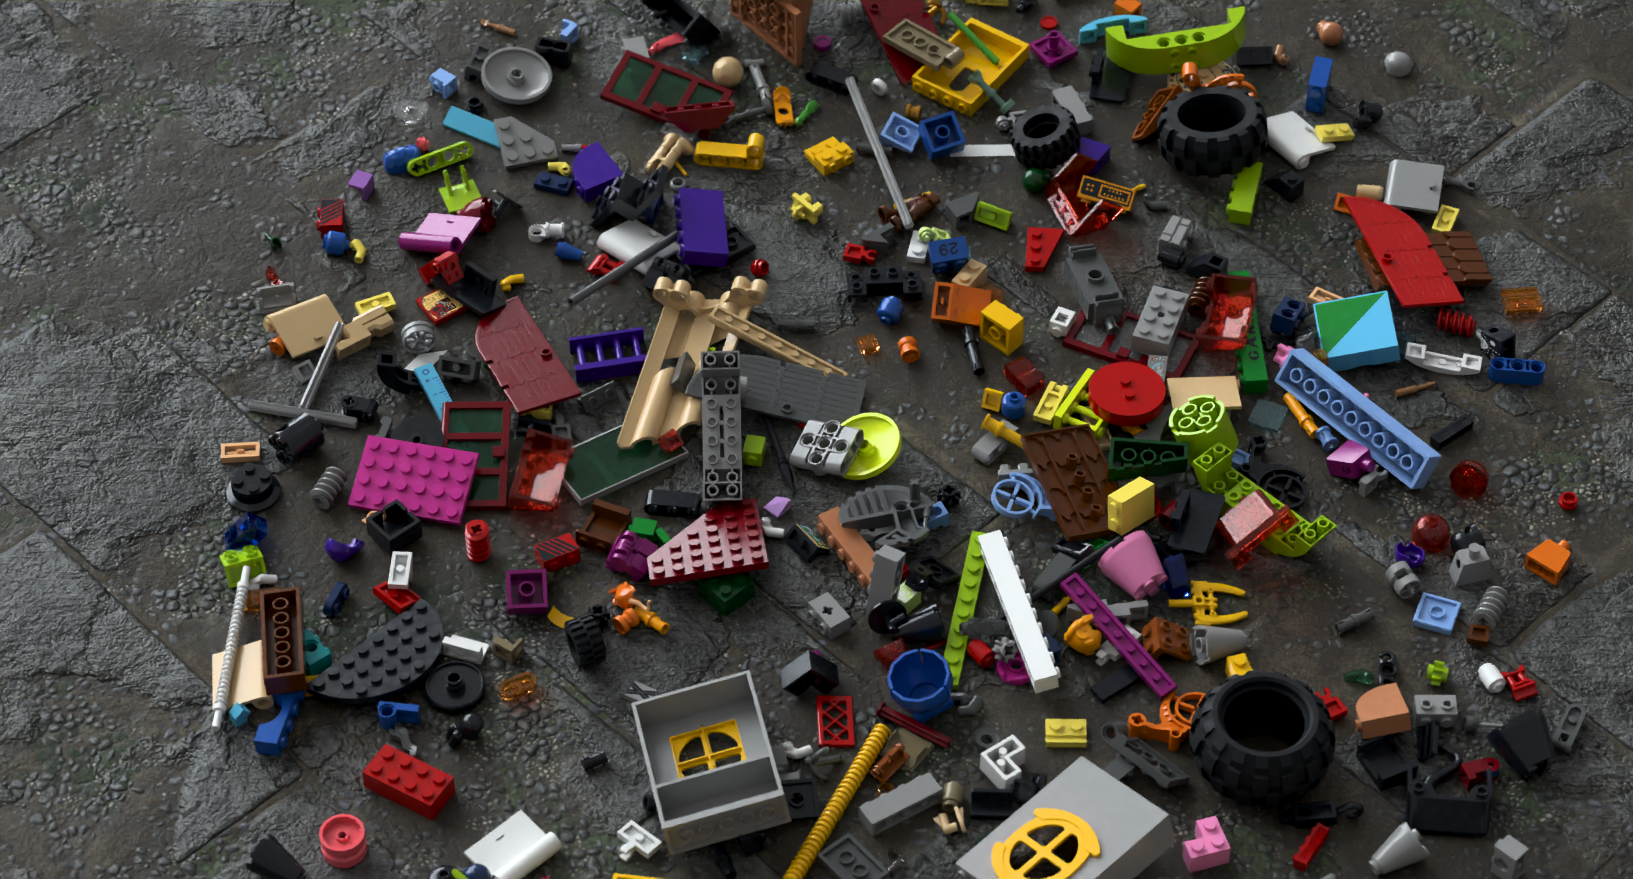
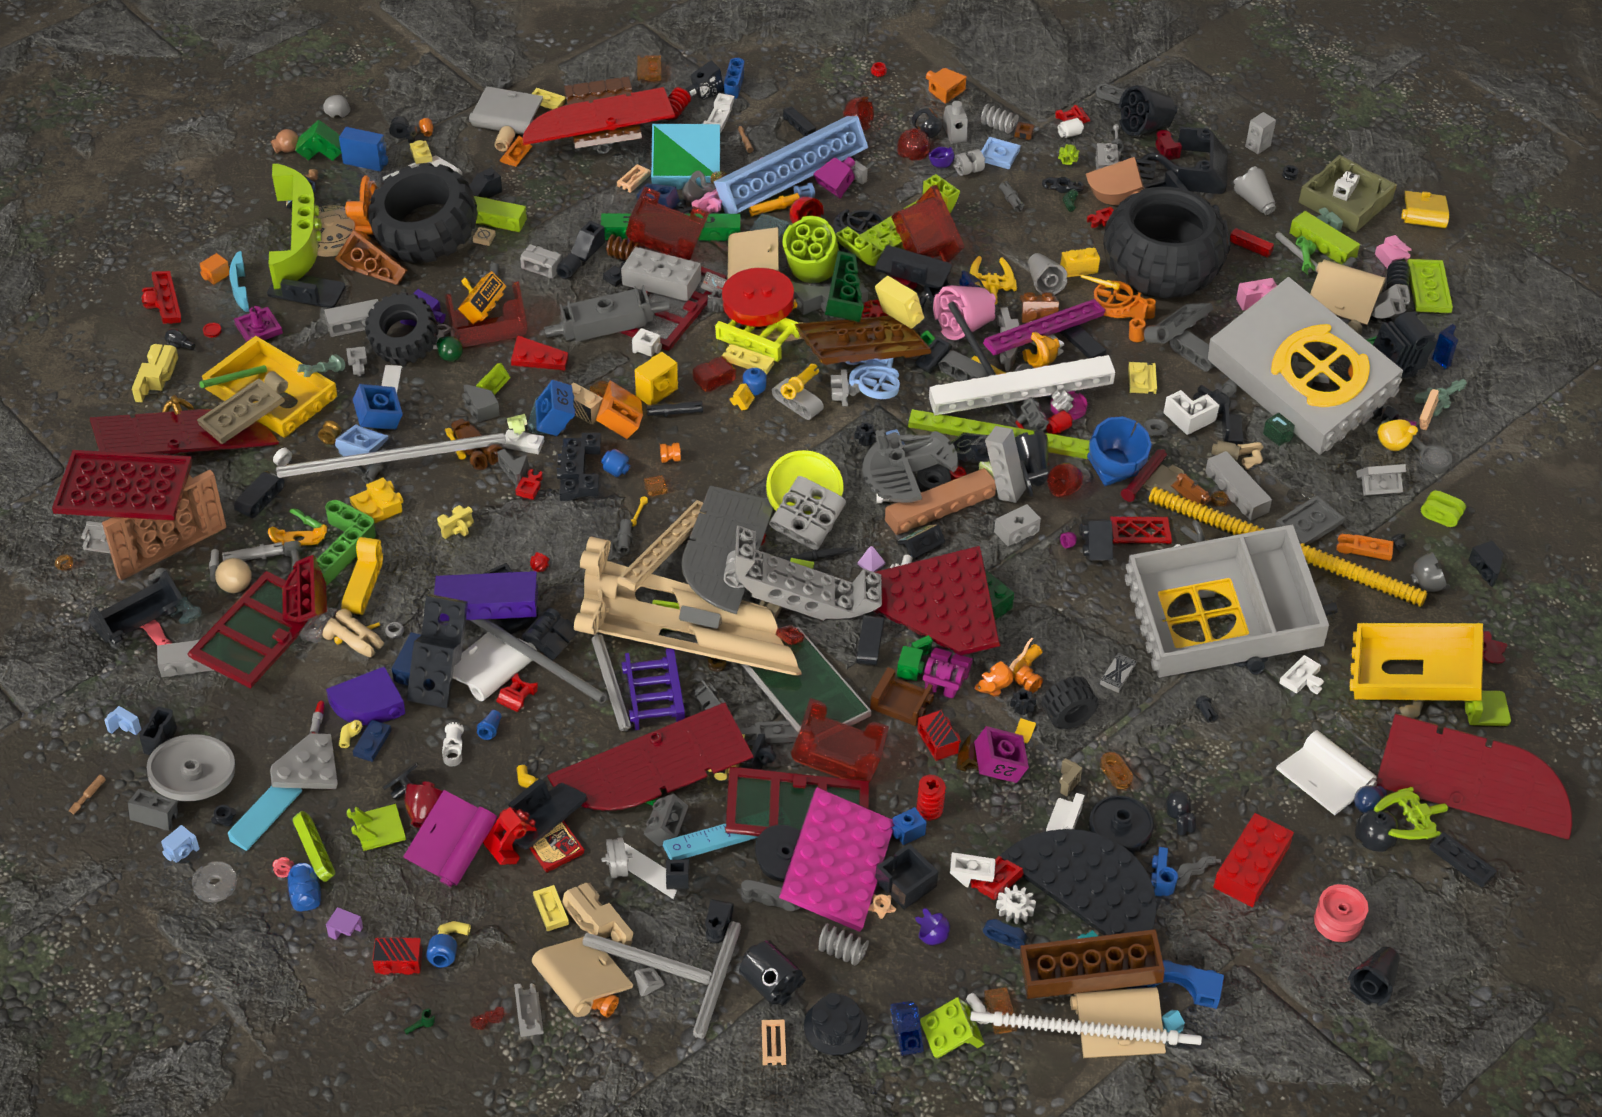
camera: 90 degrees left, 0 degrees up
none -> green brick [295,120,341,161]
none -> bright green beam [317,500,376,586]
none -> orange hose [419,118,434,137]
none -> tan tile [473,227,496,246]
none -> light grey axle [592,634,631,732]
none -> yellow hinge [631,497,648,527]
none -> red cylinder [789,196,824,224]
none -> blue brick [891,807,926,845]
none -> white gear [996,885,1036,924]

